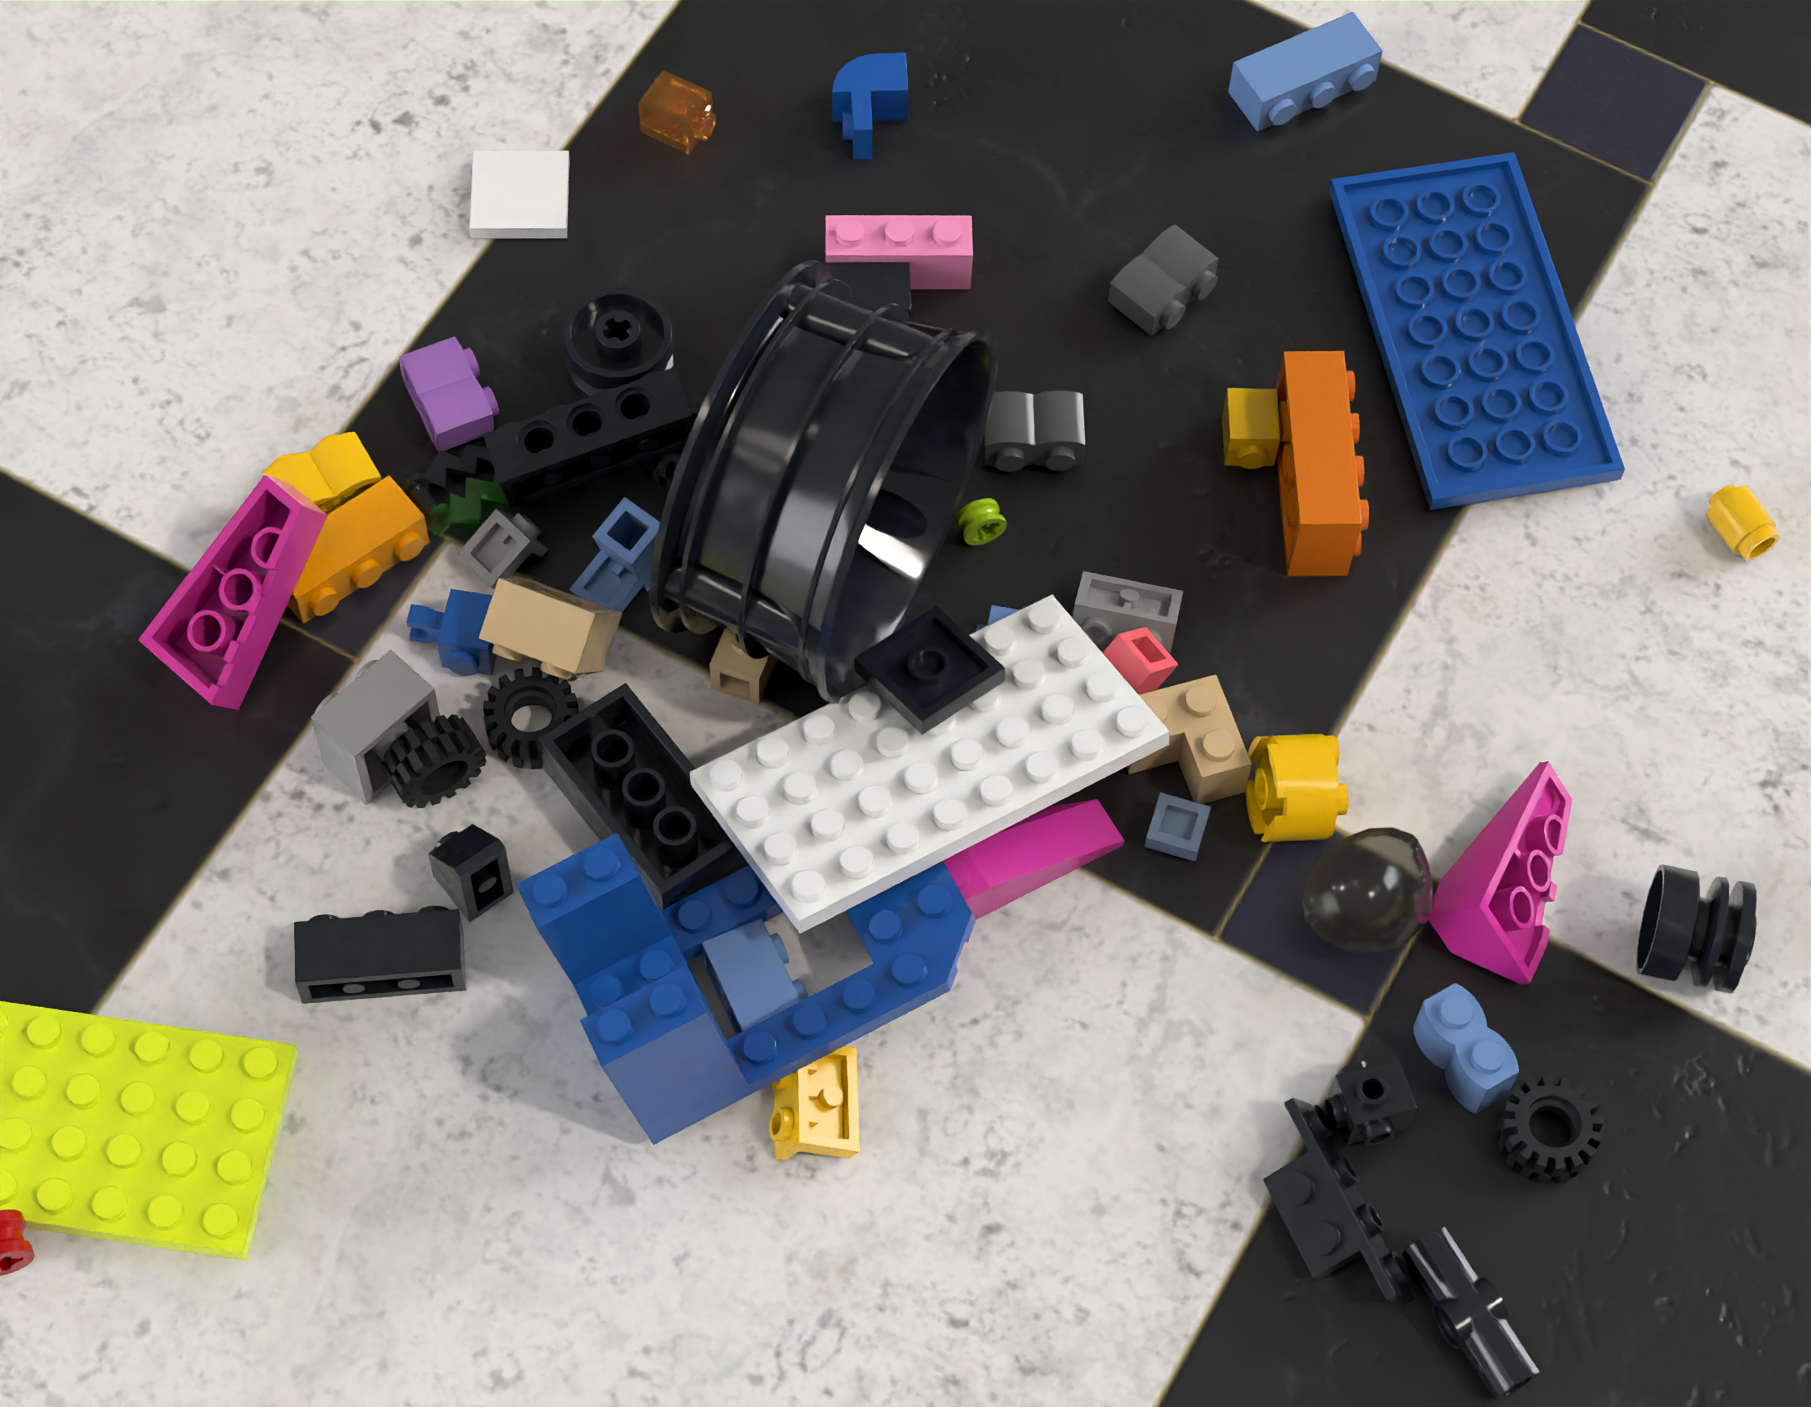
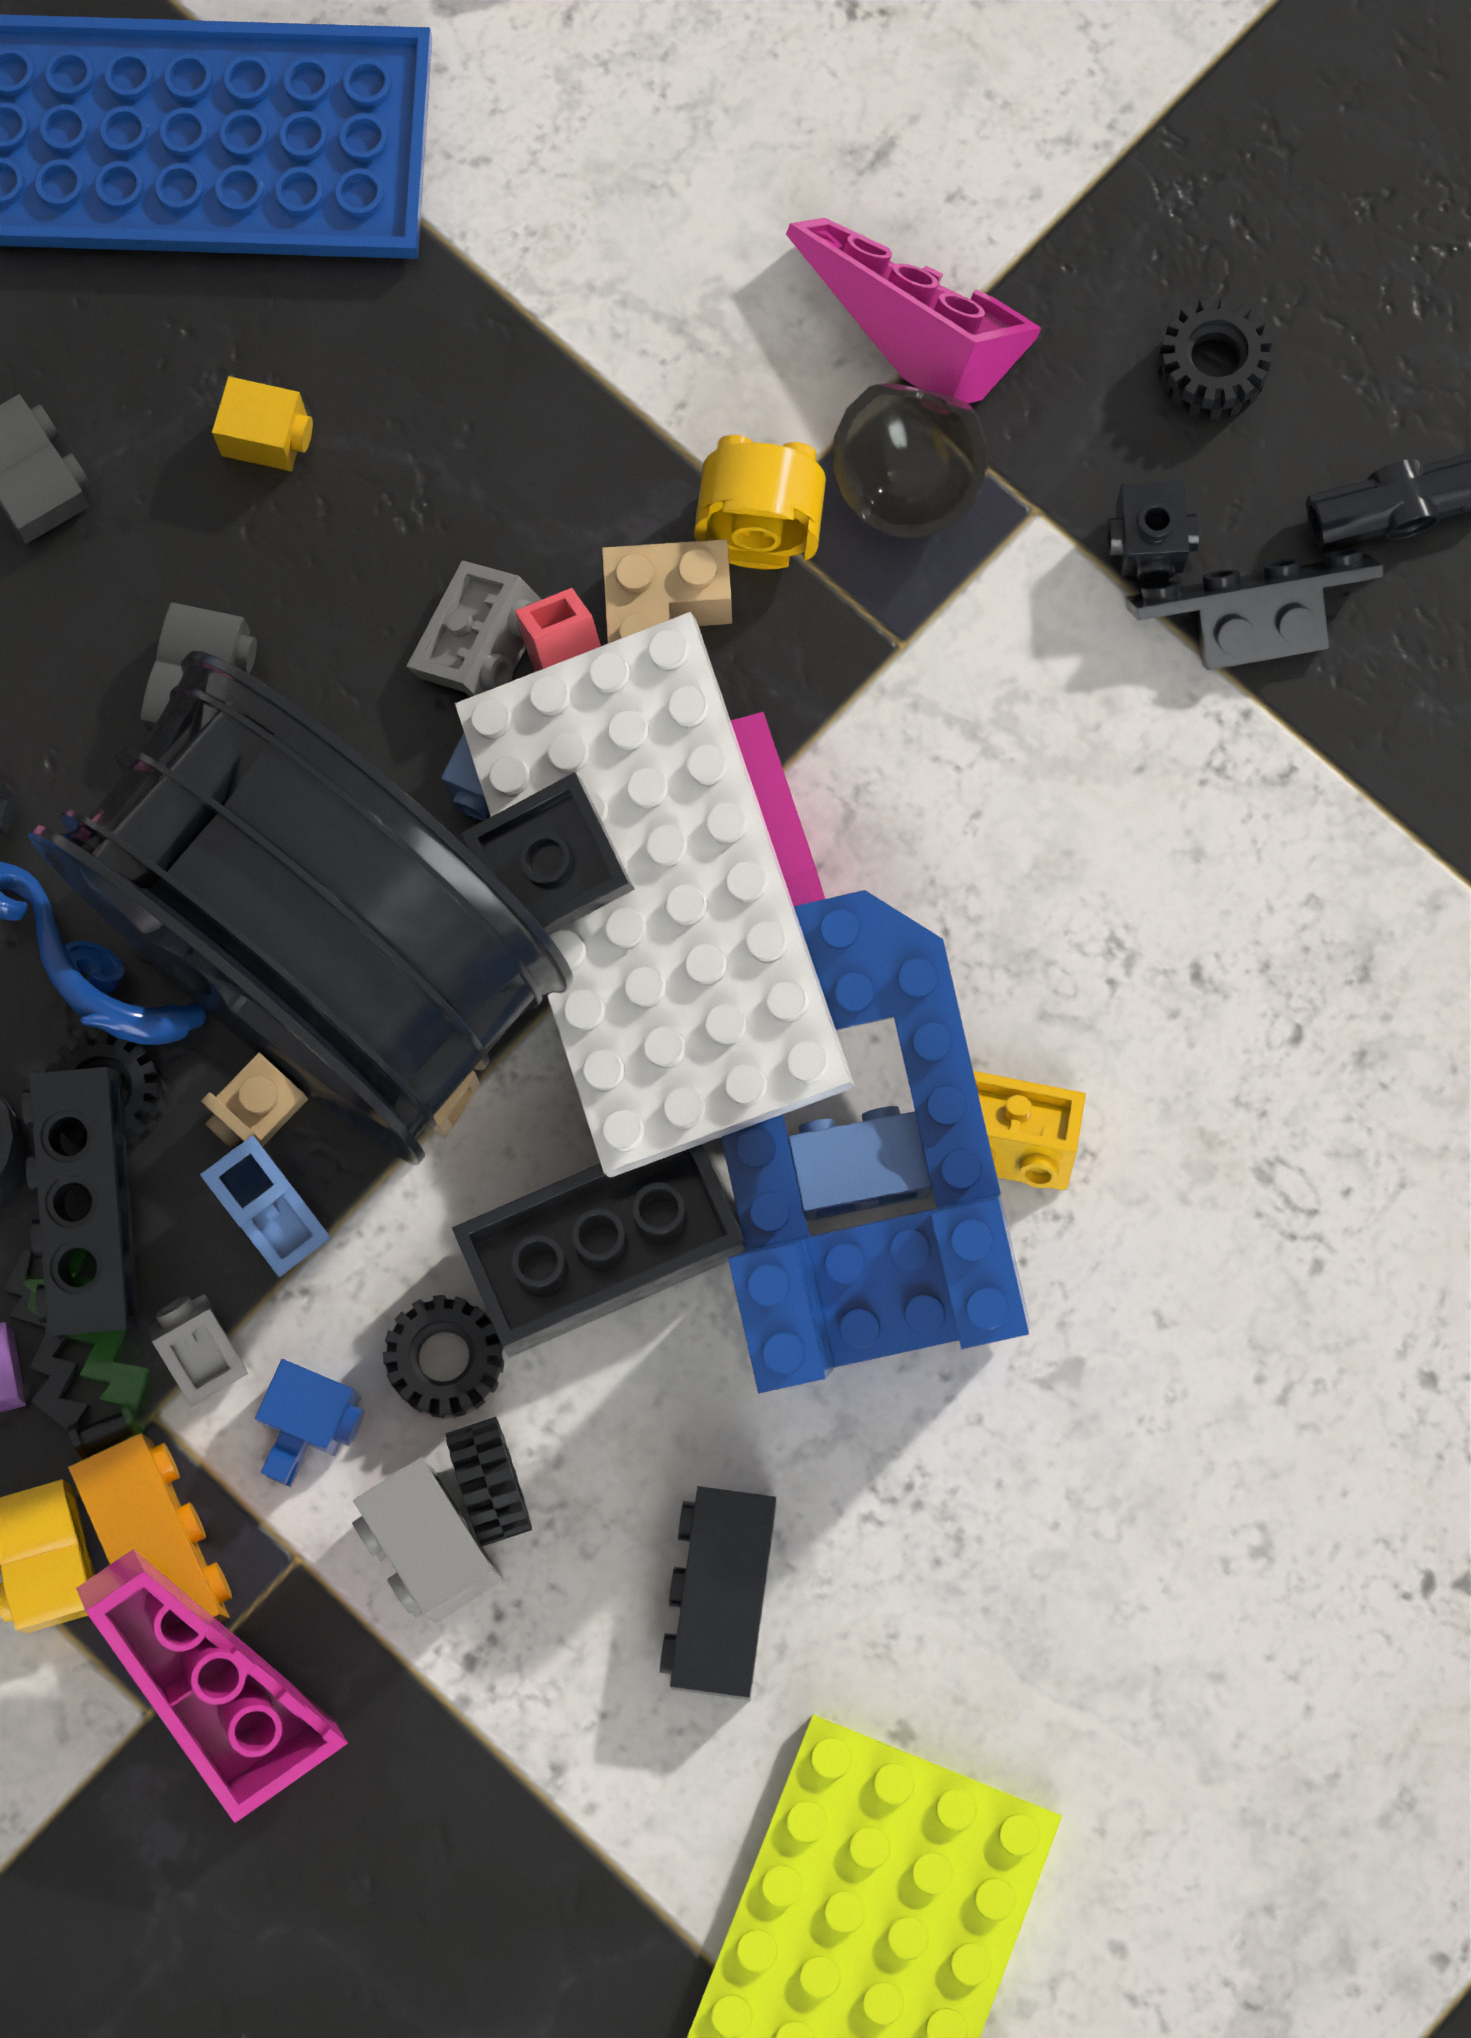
camera: 70 degrees left, 15 degrees up
black slope [428,824,514,922] -> none
tan brick [479,578,622,679] -> none
sand blue plate [1144,792,1211,861] -> none
orange brick [1276,351,1369,576] -> none
medium blue brick [1413,983,1519,1114] -> none
black wheel [1636,864,1757,994] -> none

